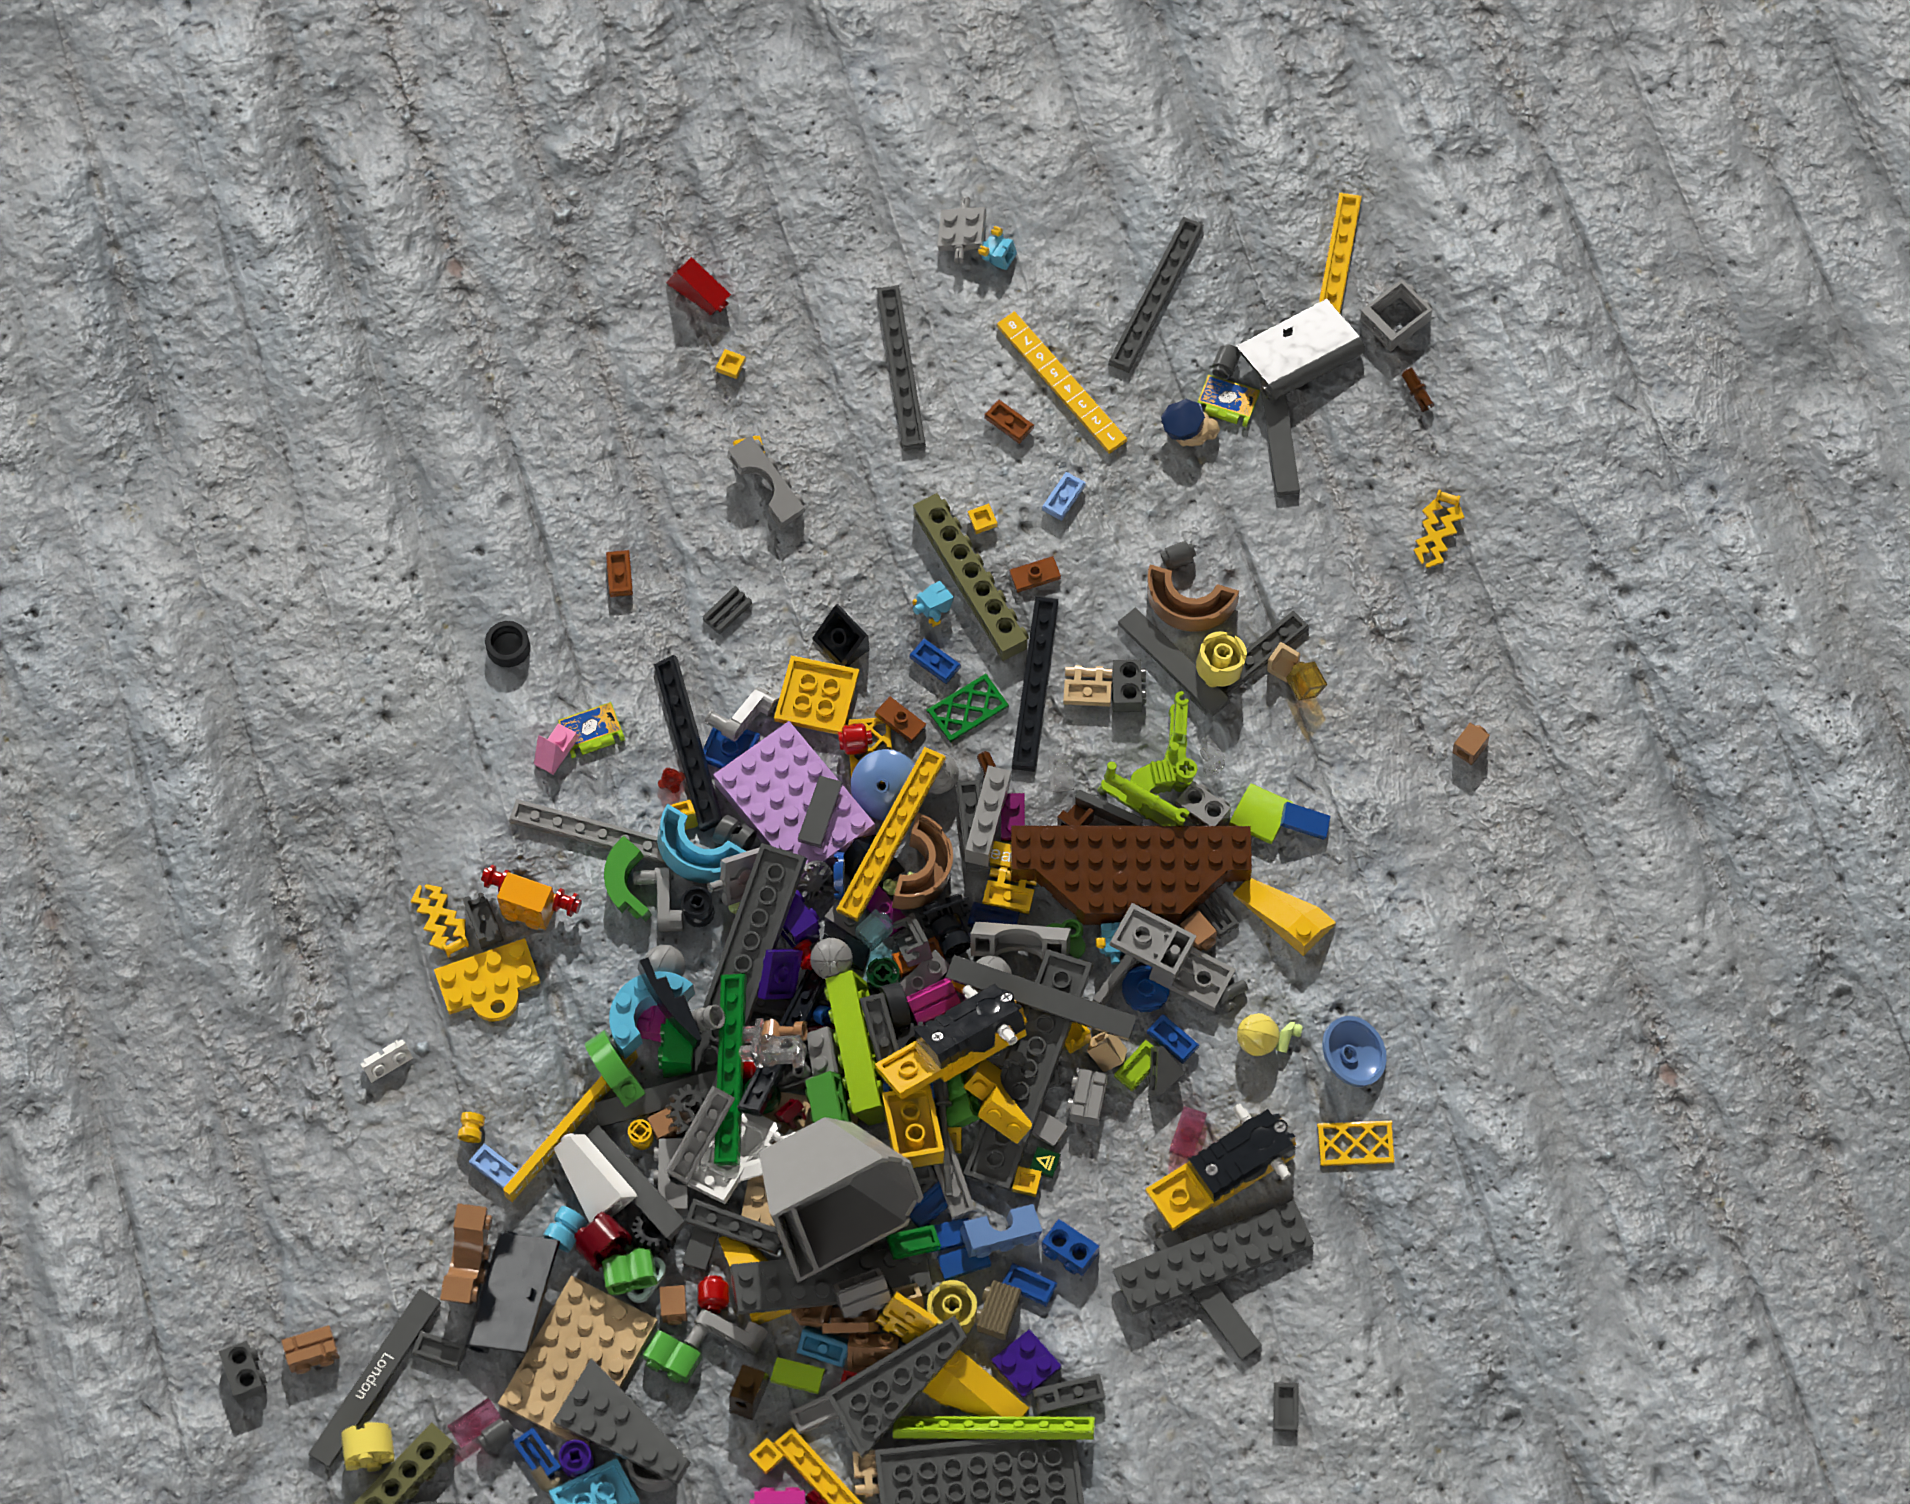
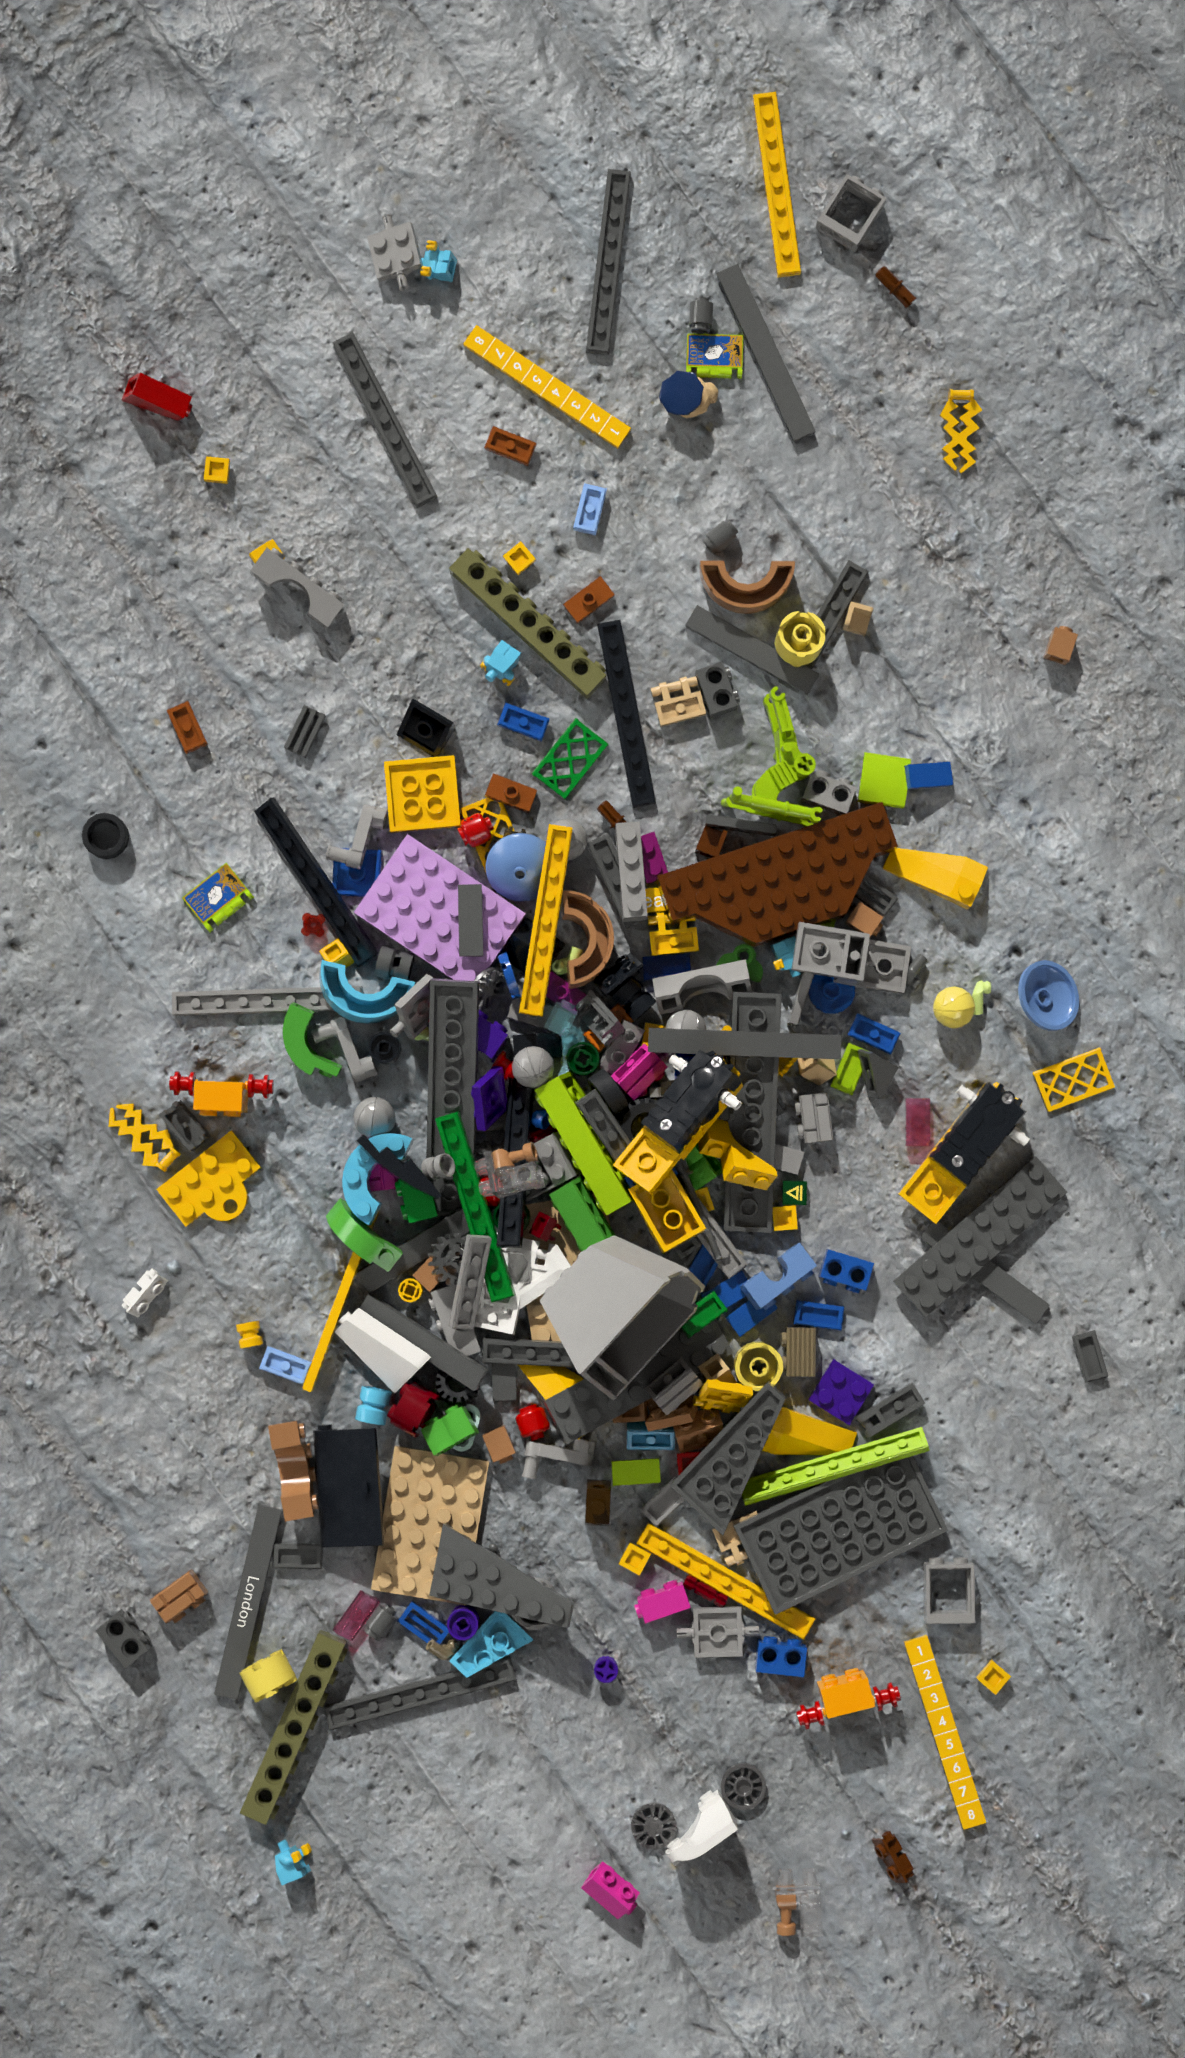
camera: 20 degrees left, 20 degrees up
bright pink slope [534,723,579,775] -> none
bright green brick [643,1330,702,1383] -> none
door [1236,299,1365,401] -> none
clear yellow brick [1286,661,1328,701] -> none

